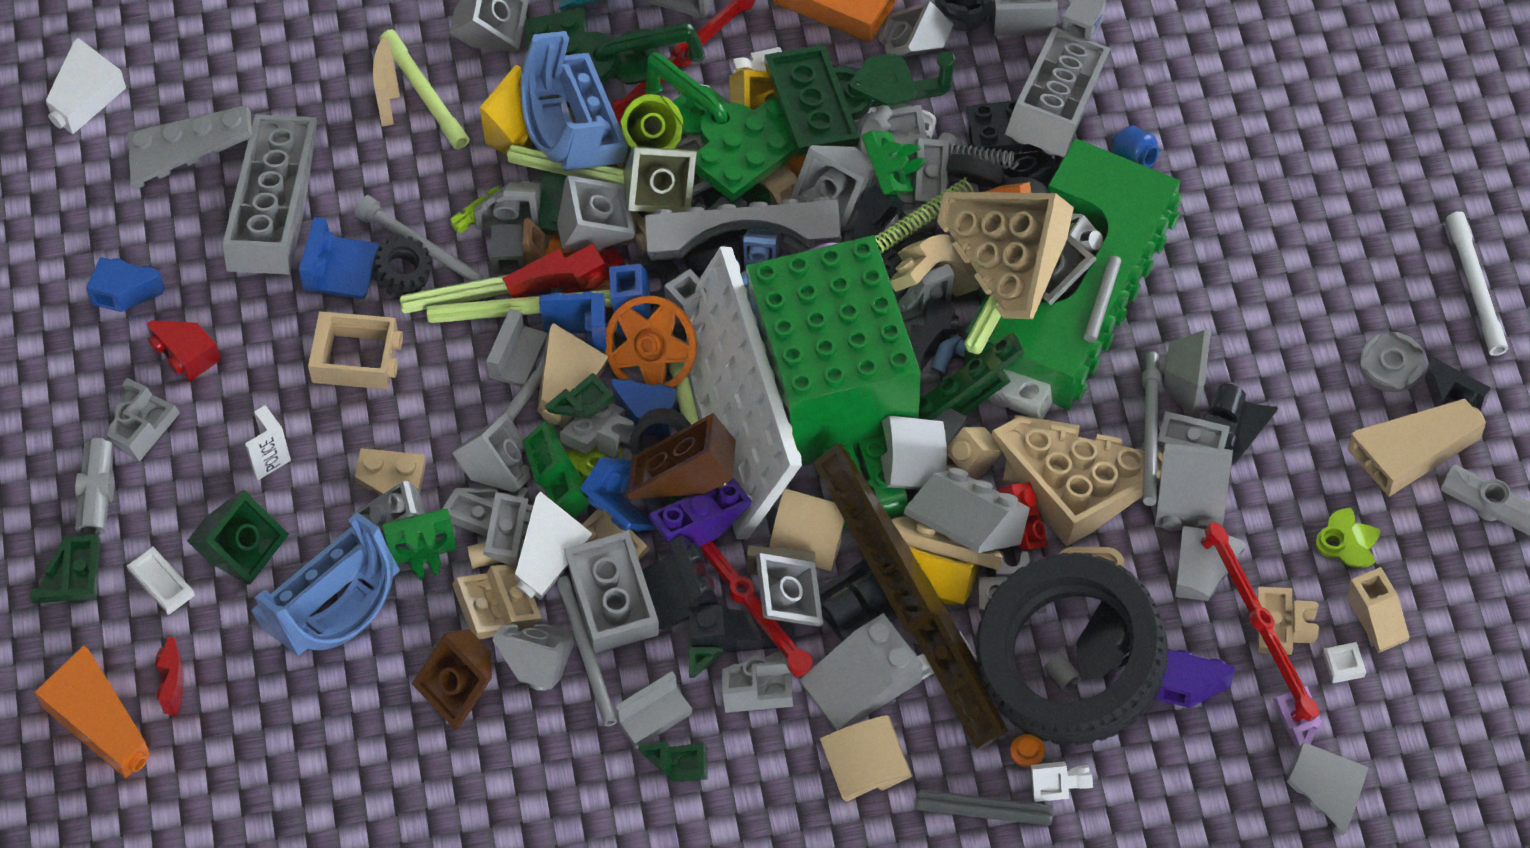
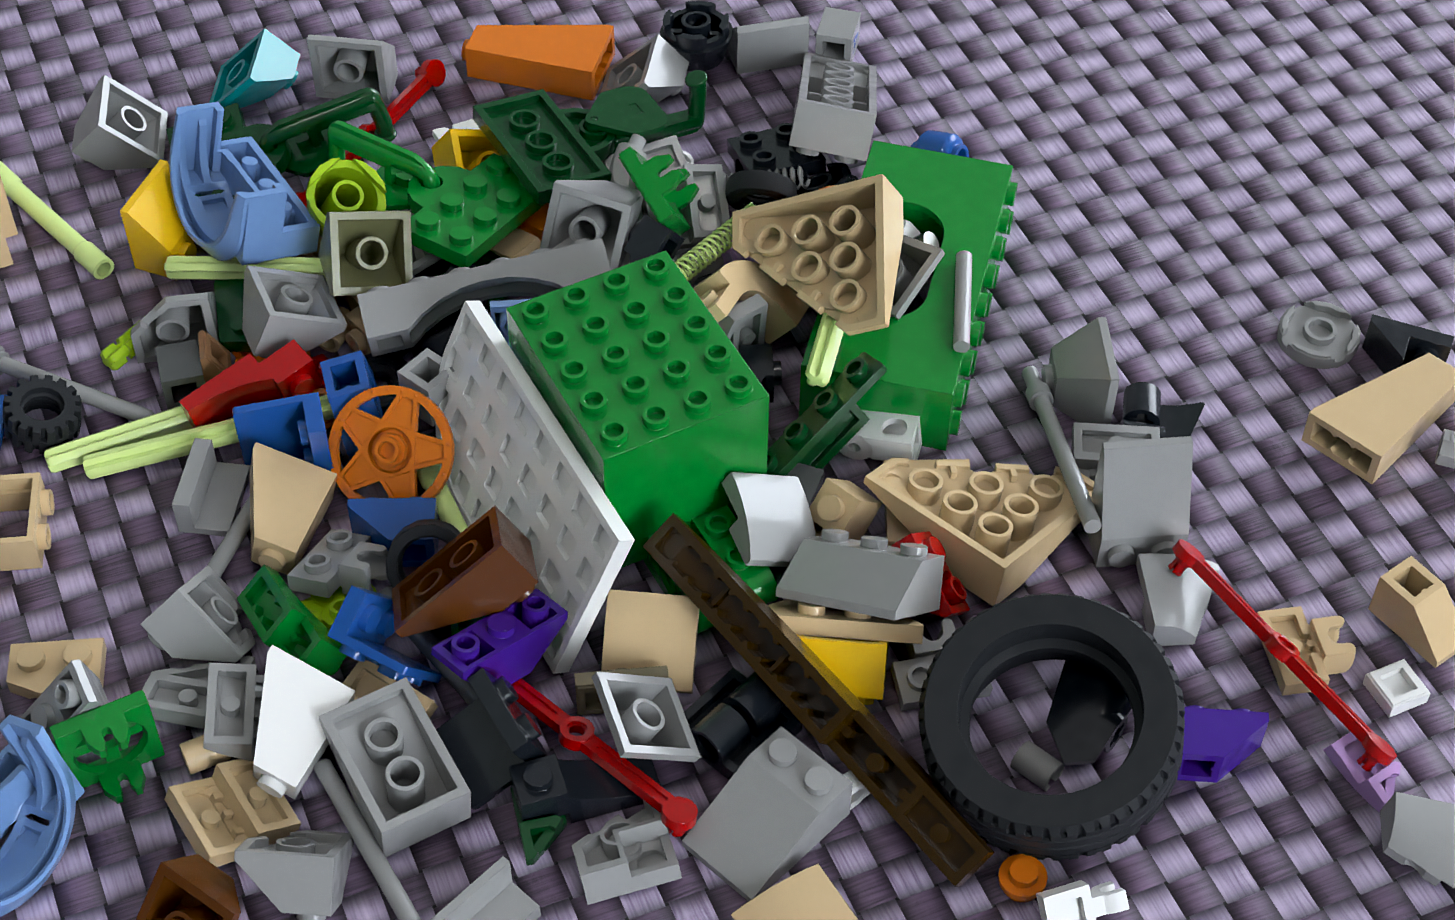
camera: 15 degrees left, 10 degrees down
dark green slope [545,373,615,419] -> none
medium blue arm [930,336,965,374] -> none
lime plate [1316,508,1380,568] -> none
white piece [1446,212,1508,356] -> none

